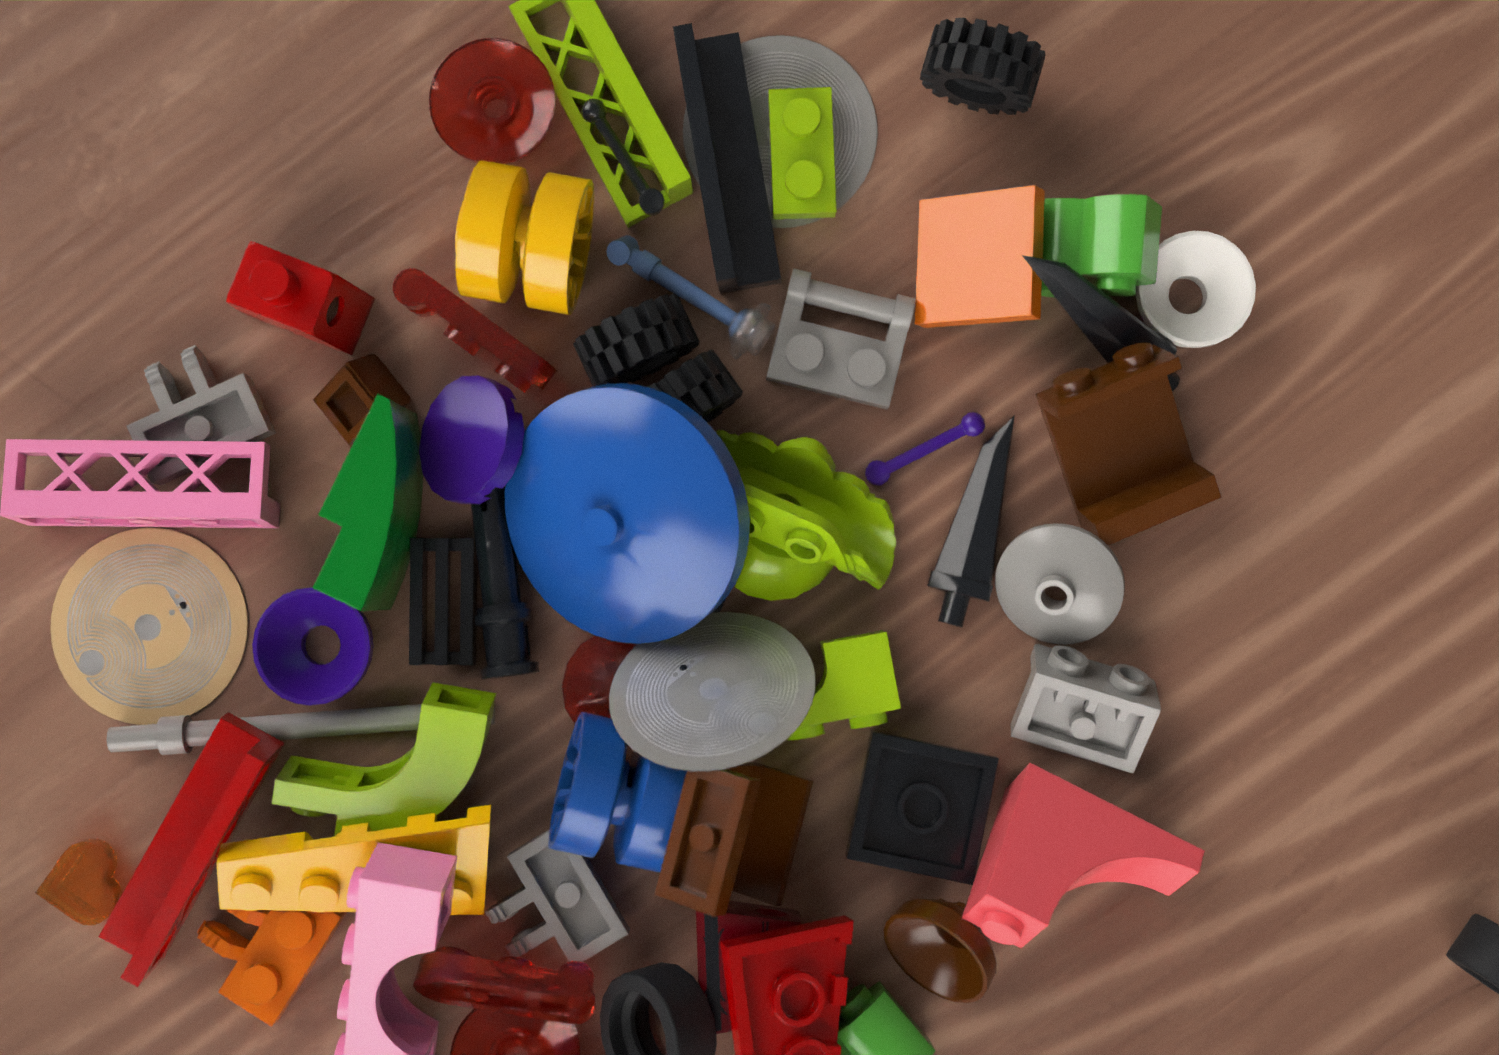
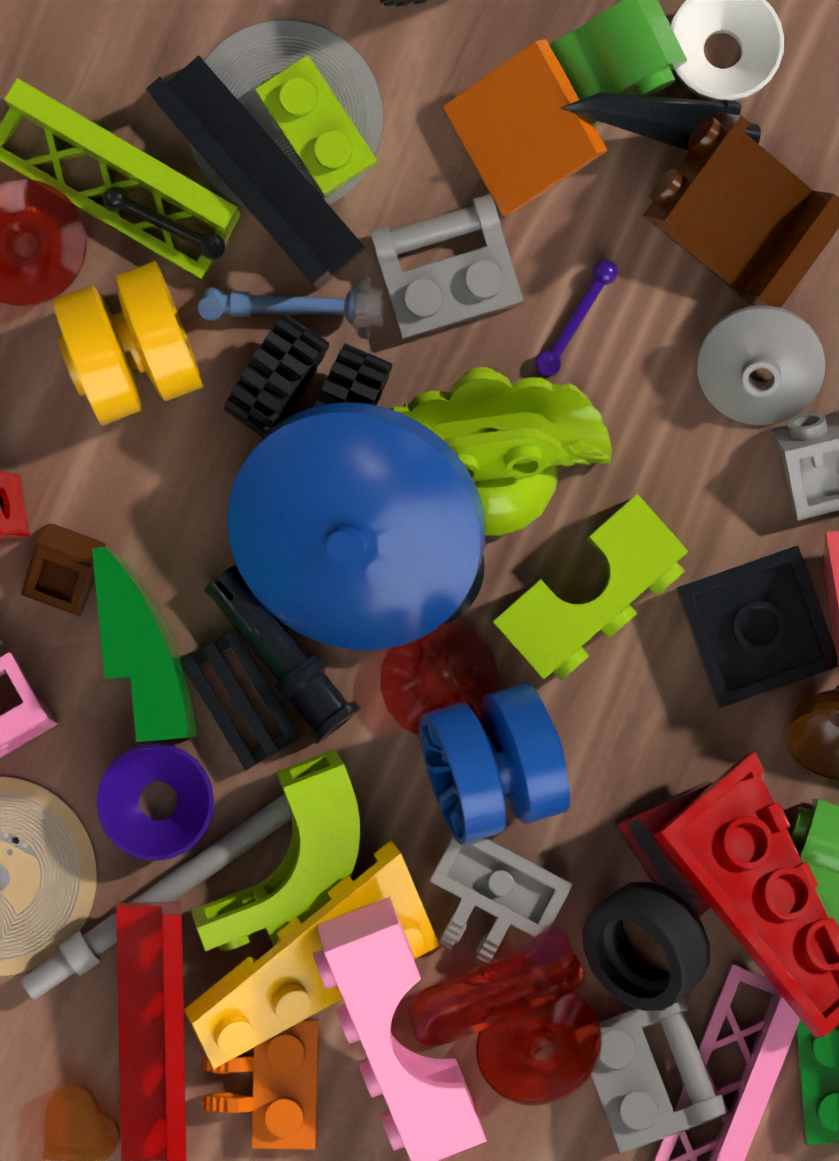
camera: 25 degrees left, 0 degrees up
clear red plate [393,268,557,393] -> none
dark purple tile [419,375,525,504] -> none
light grey piece [609,612,816,771] -> none
reddish brown panel [654,763,813,917] -> none
black bar [927,415,1015,628] -> none

